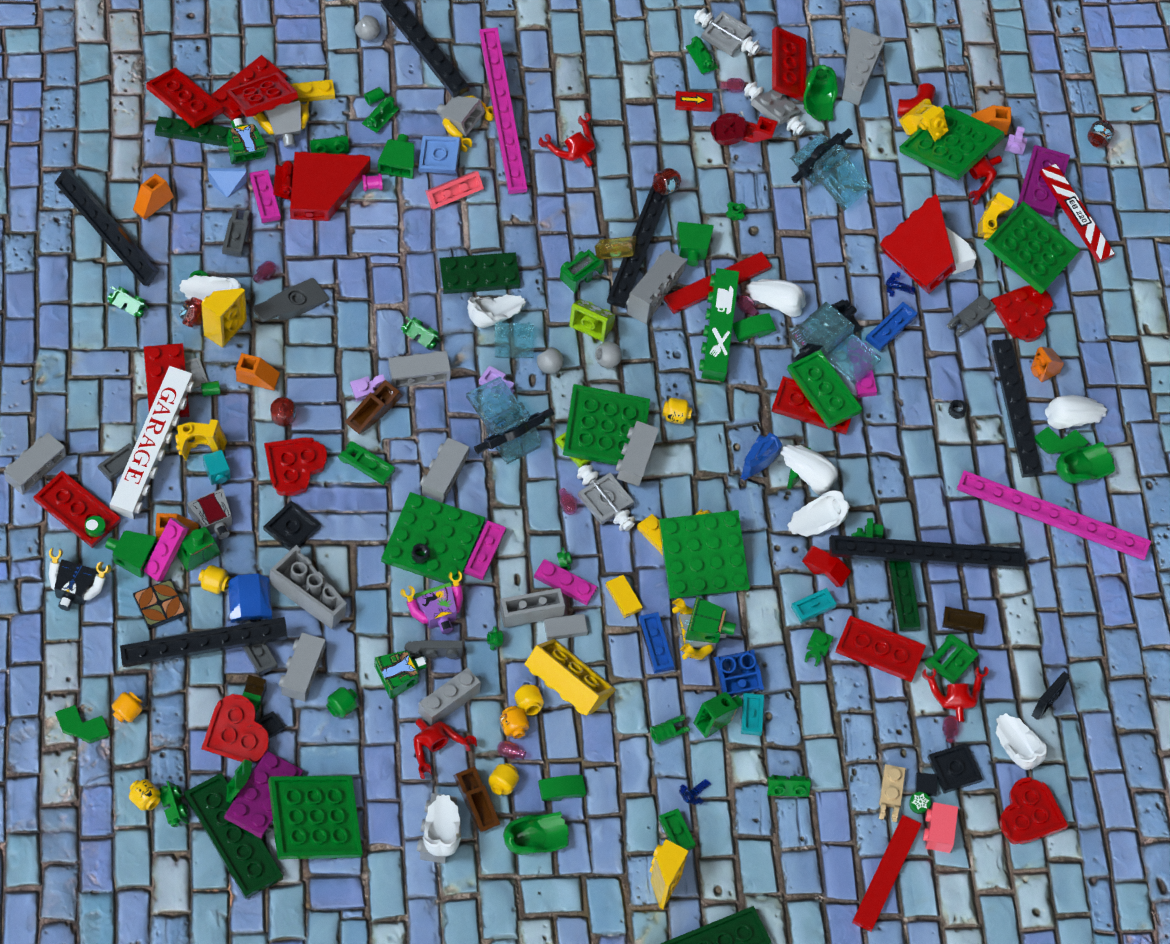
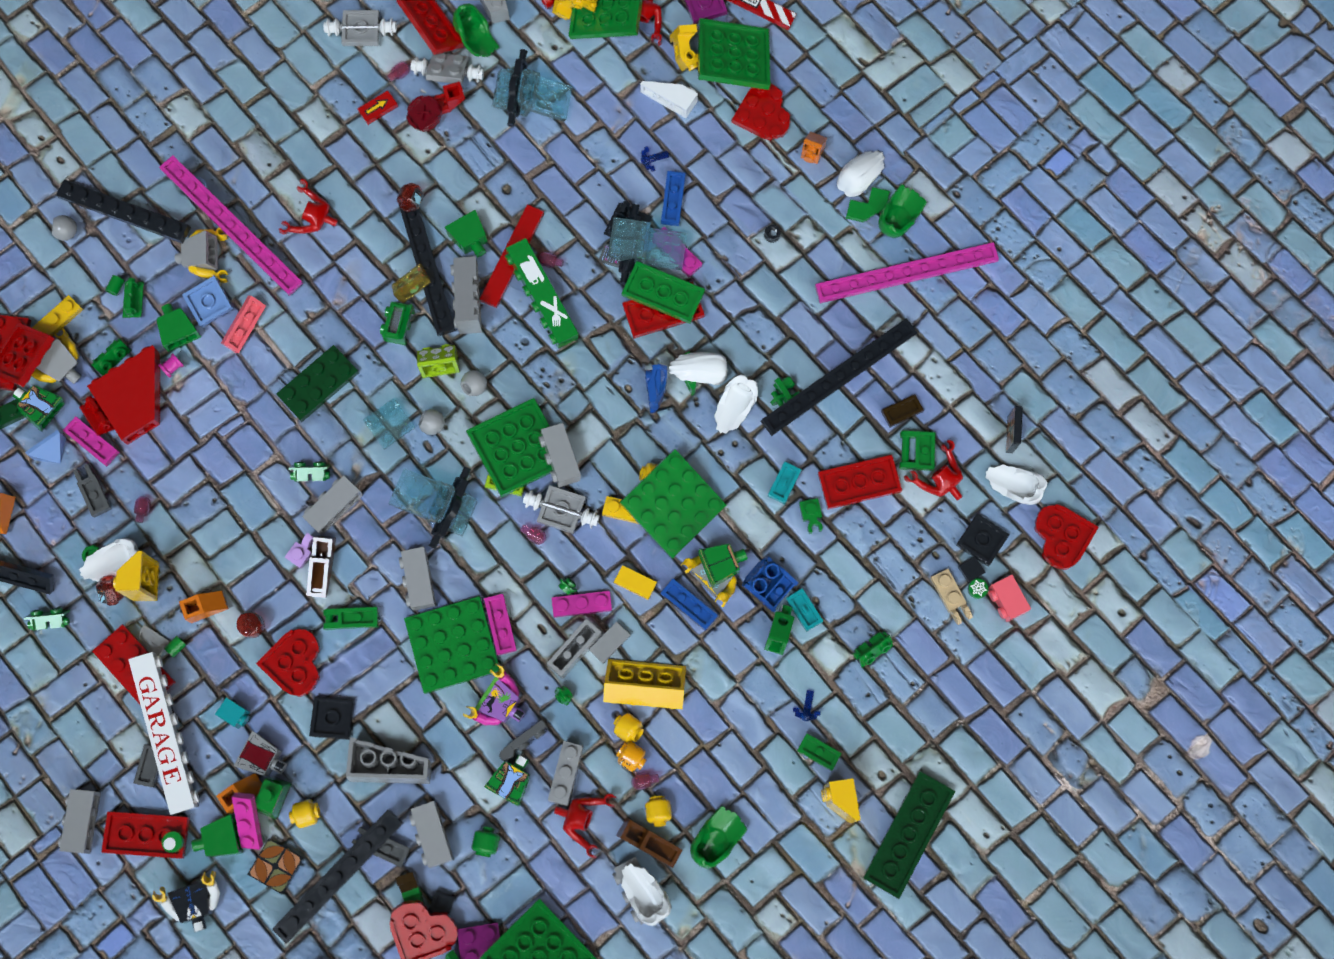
camera: 30 degrees left, 15 degrees up
yellow tile [175,419,227,461] -> none
blue slope [228,573,272,623] -> none
dark grey piece [253,278,329,322] -> none
black axle [412,543,430,564] -> none
white hair [467,294,526,328] -> none
lavender plate [479,366,515,397] -> none
green slope [538,775,586,801] -> none
green hinge [650,714,690,744] -> none
yellow head [662,397,692,424] -> none
green hinge [686,36,718,74] -> none
green plate [726,202,746,220] -> none
green slope [732,313,777,343] -> none
white hair [745,279,806,317] -> none
red slope [802,546,851,587] -> none
red tile [852,815,922,932] -> none
red slope [880,194,956,294] -> none
dark green plate [888,561,921,631] -> none
clear pink cylinder [942,715,959,743] -> none
dark grey hinge [947,294,996,337] -> none
black plate [991,339,1042,478] -> none

